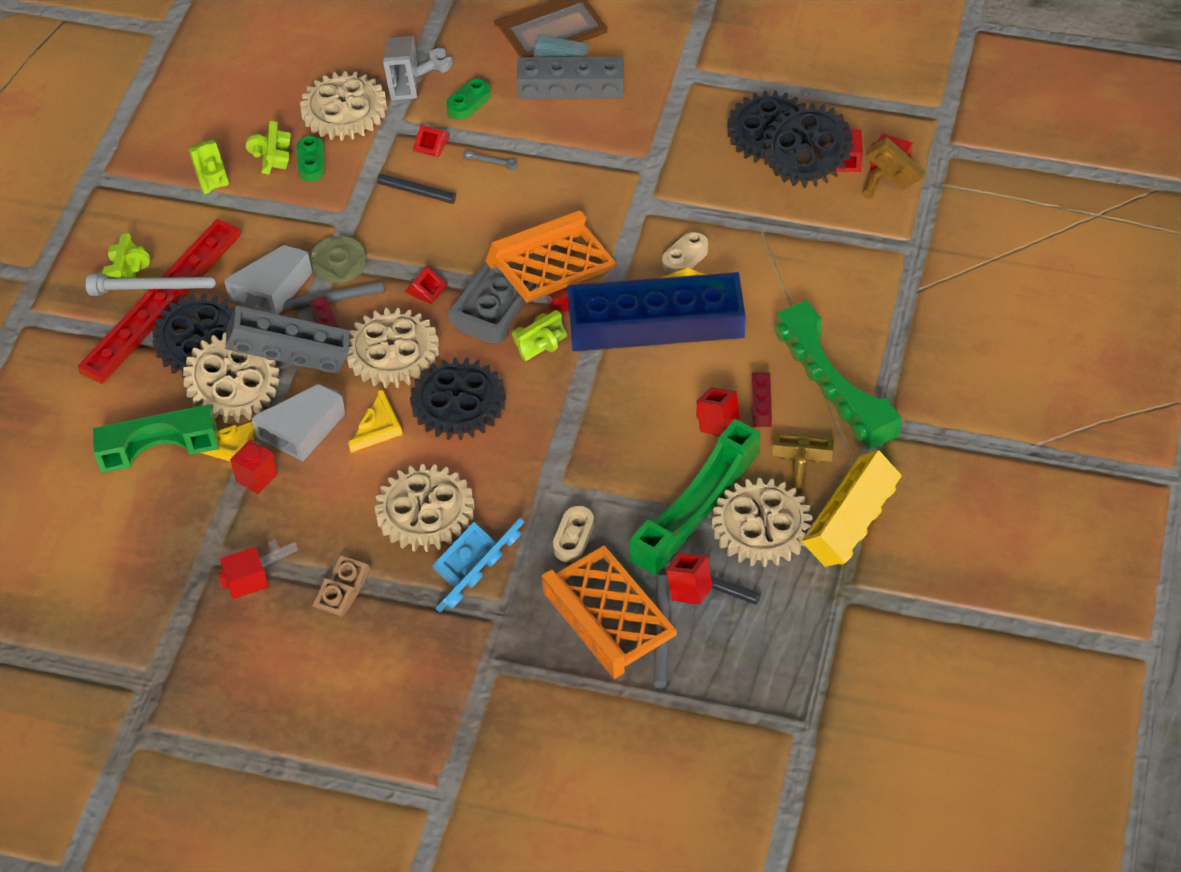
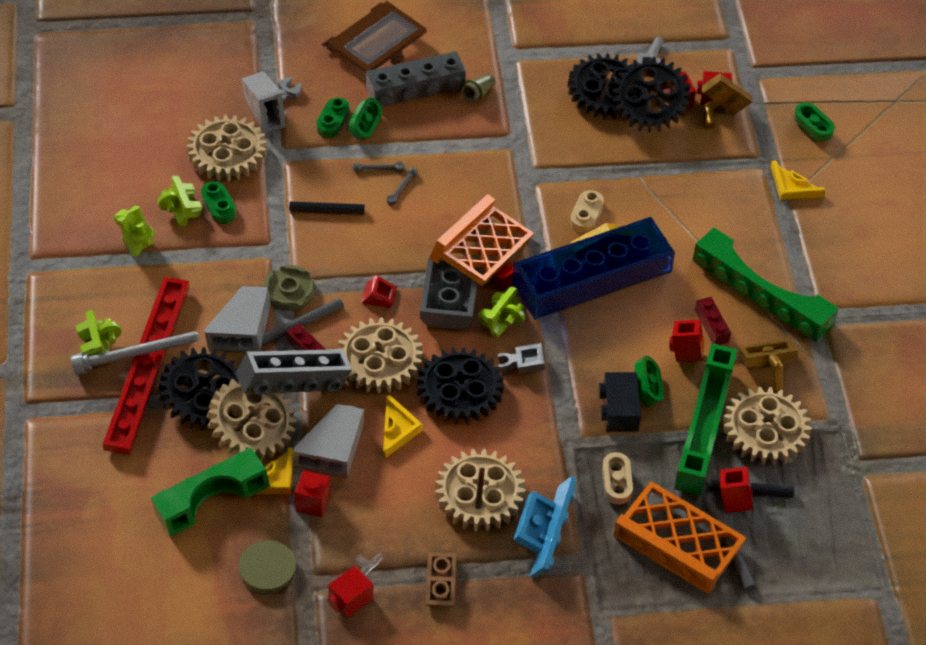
camera: 25 degrees left, 0 degrees up
red slope [413,125,450,157] -> none
clear light blue slope [533,35,589,57] -> none
yellow brick [801,450,902,567] -> none
none -> olive tile [239,540,296,594]
none -> green plate [349,97,382,140]
none -> dark grey hinge [387,167,418,205]
none -> olive cone [462,73,496,102]
none -> flat silver plate [498,343,546,374]
none -> black brick [598,372,641,432]
none -> green plate [634,356,664,406]
none -> light grey bar [637,37,663,64]
none -> yellow tile [770,161,826,200]
none -> green plate [794,102,835,141]

